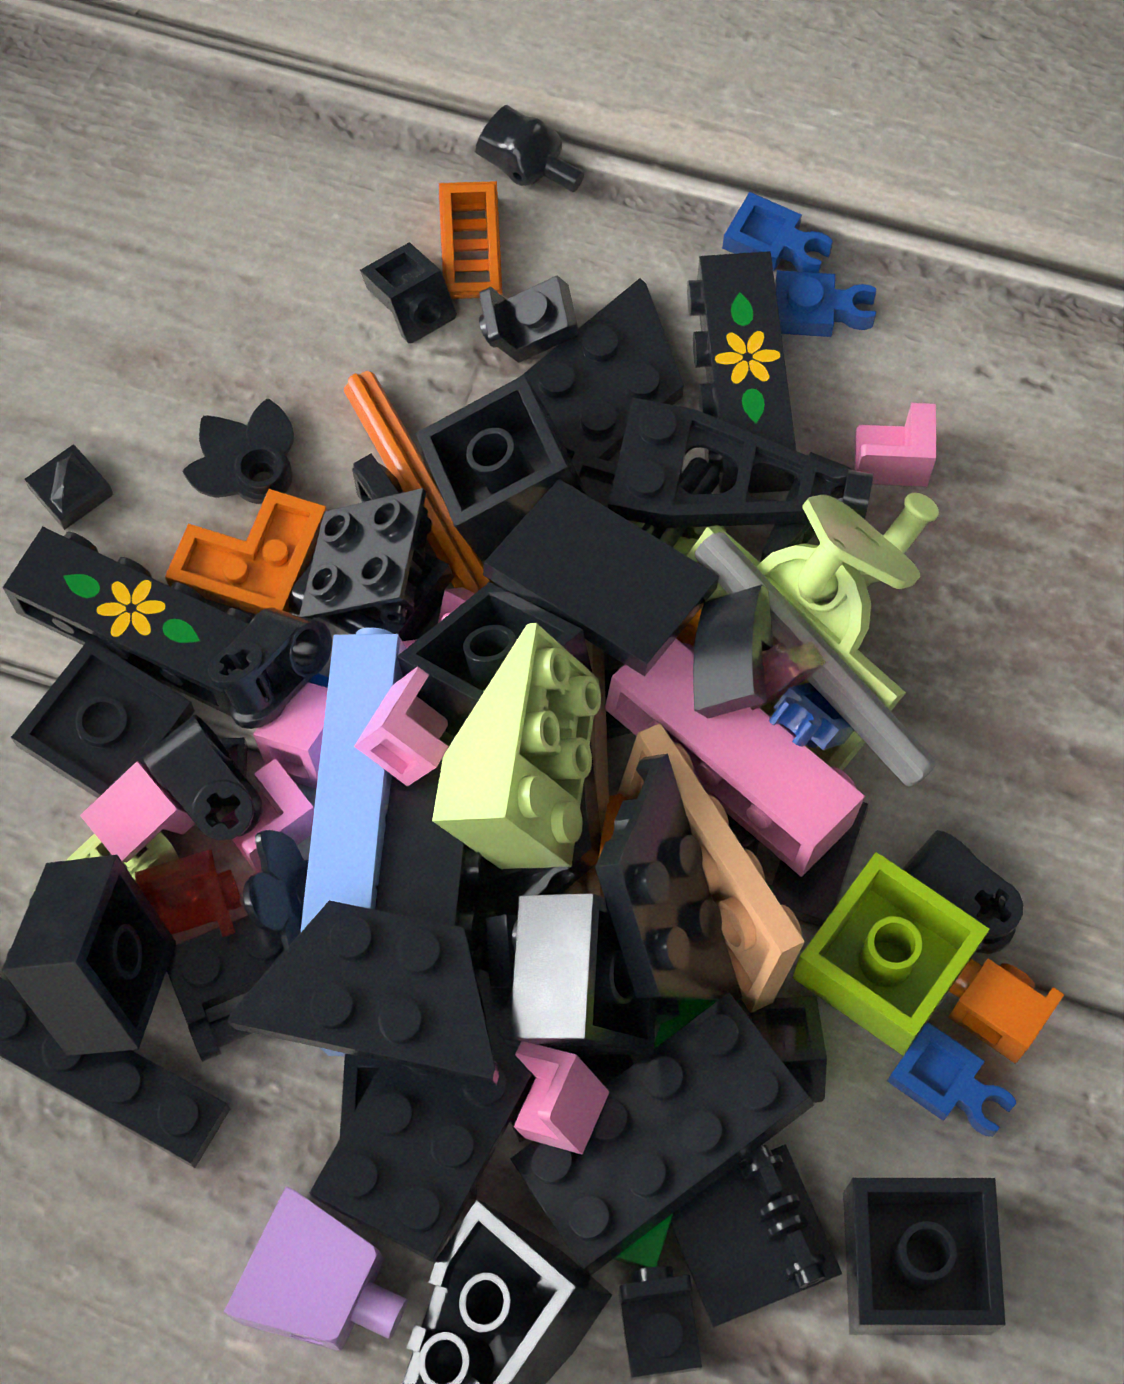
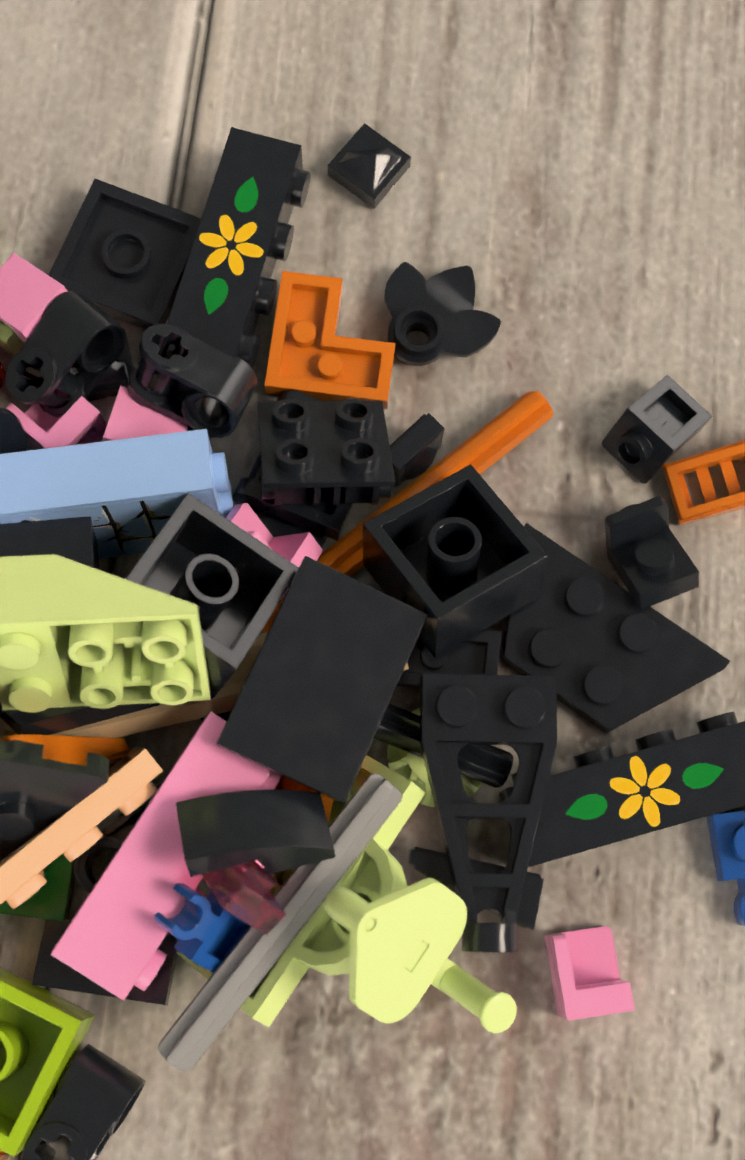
camera: 75 degrees right, 10 degrees up
bright pink panel [354,666,449,787] -> none

